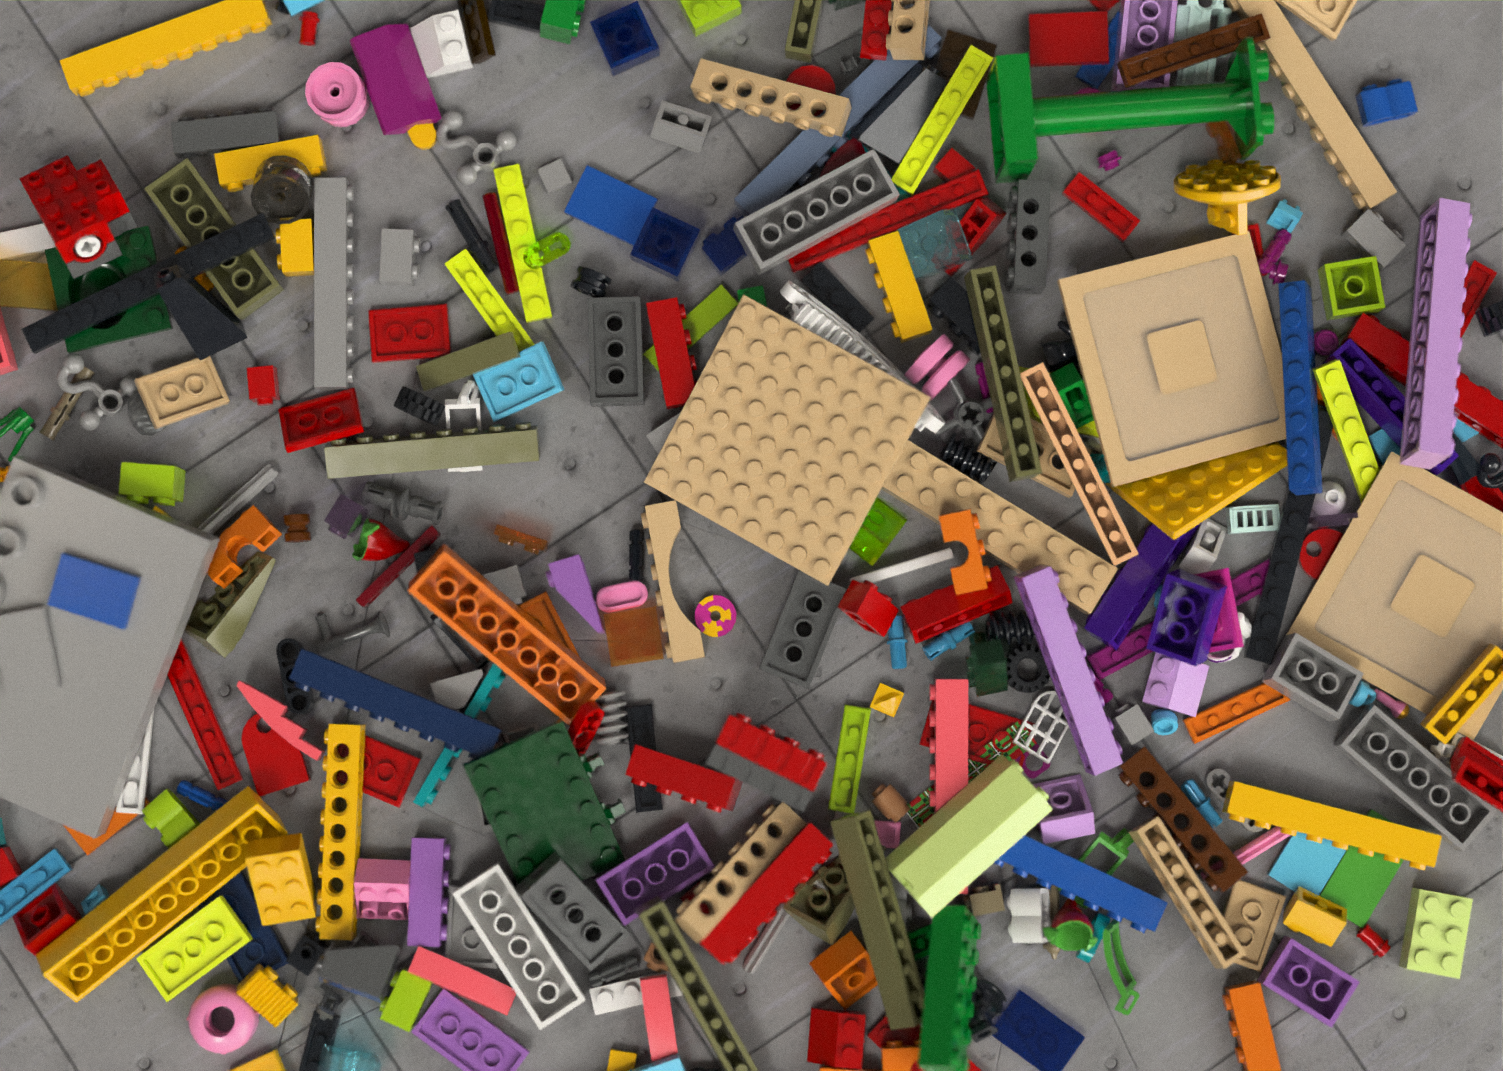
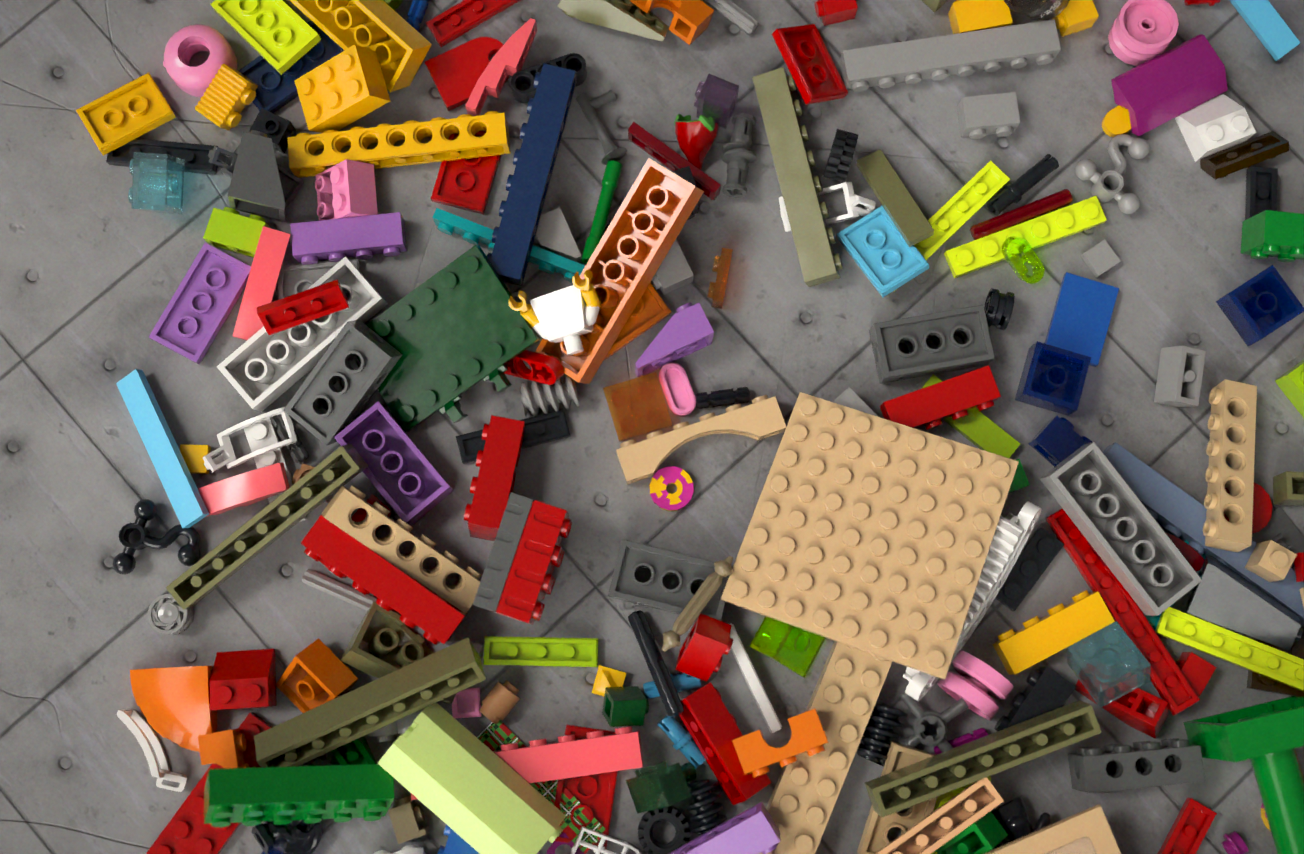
camera: 85 degrees right, 5 degrees down
reddish brown wheel [283,514,312,543] -> none
red tile [368,304,451,363] -> none
none -> white sword [203,407,297,473]
none -> red plate [257,279,349,335]
none -> white torso [509,270,601,355]
none -> green piece [581,160,623,264]
none -> dark green brick [602,686,649,727]
none -> black axle [628,610,684,717]
none -> dark tan wheel [661,556,733,652]
none -> tan brick [1245,540,1297,582]

